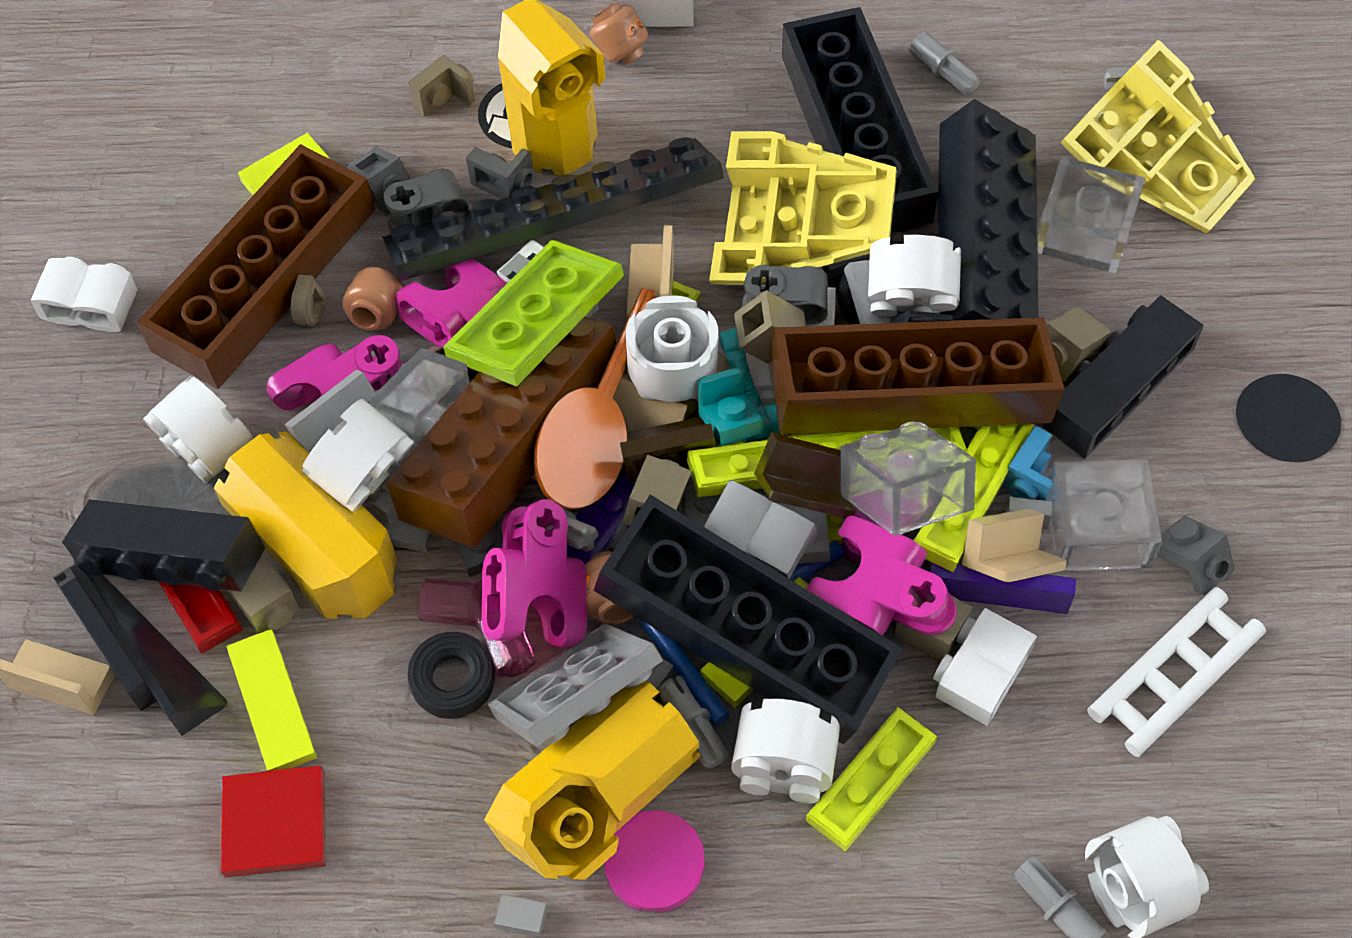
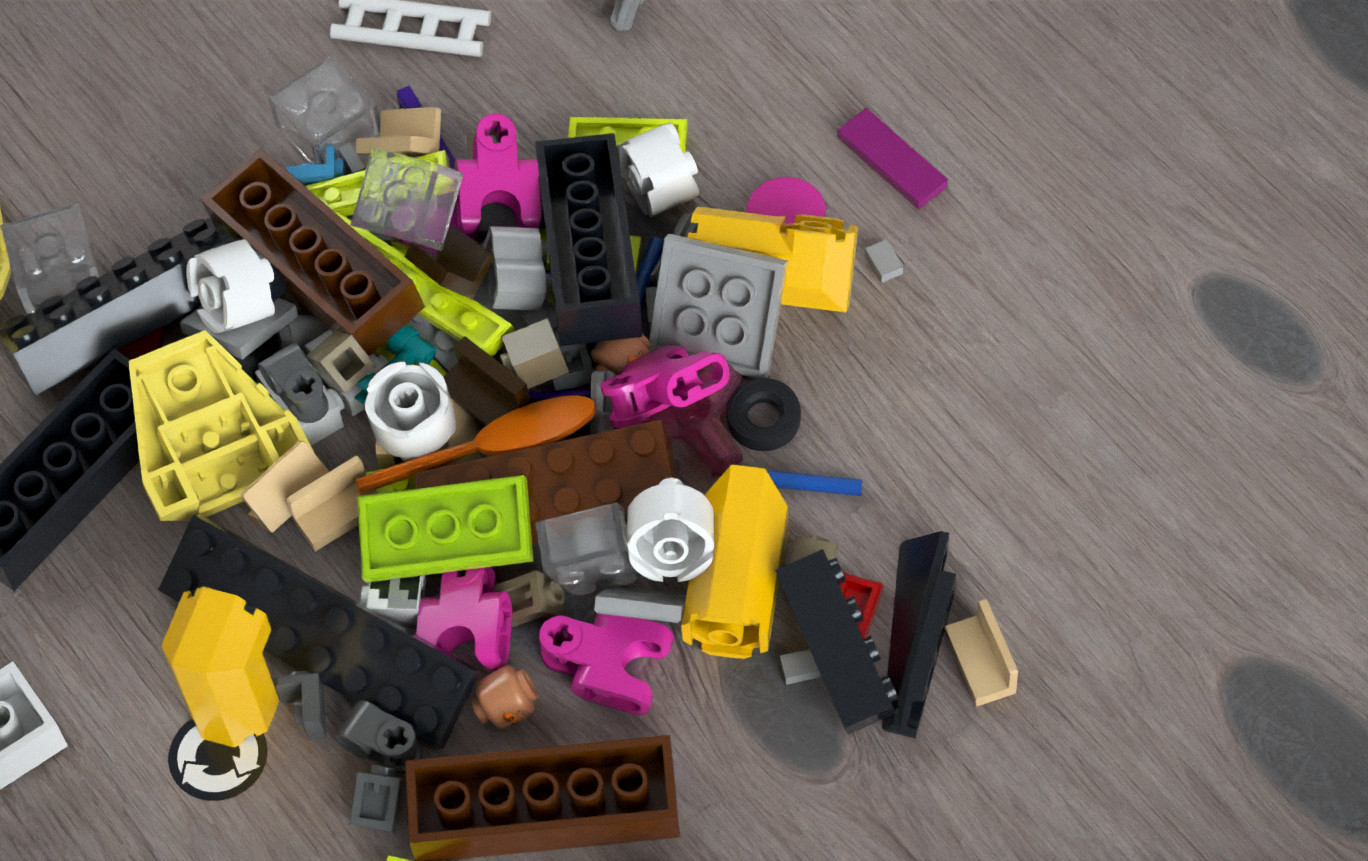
camera: 125 degrees left, 0 degrees up
white brick [143,376,254,484] -> none
red tile [221,765,326,878] -> none
neon yellow tile [226,629,318,771] -> none
dark tan tile [291,274,327,327] -> none
dark tan bracket [408,54,475,116] -> none
nougat head [589,2,648,65] -> none
teal bracket [697,368,763,446] -> none
white brick [933,608,1037,726] -> none
black brick [1043,295,1204,459] -> none
dark tan brick [1046,306,1111,382] -> none
dark grey bracket [1152,516,1235,595] -> none
black sticker [1236,374,1341,462] -> none
none -> tan panel [241,441,329,533]
none -> blue bar [767,470,862,496]

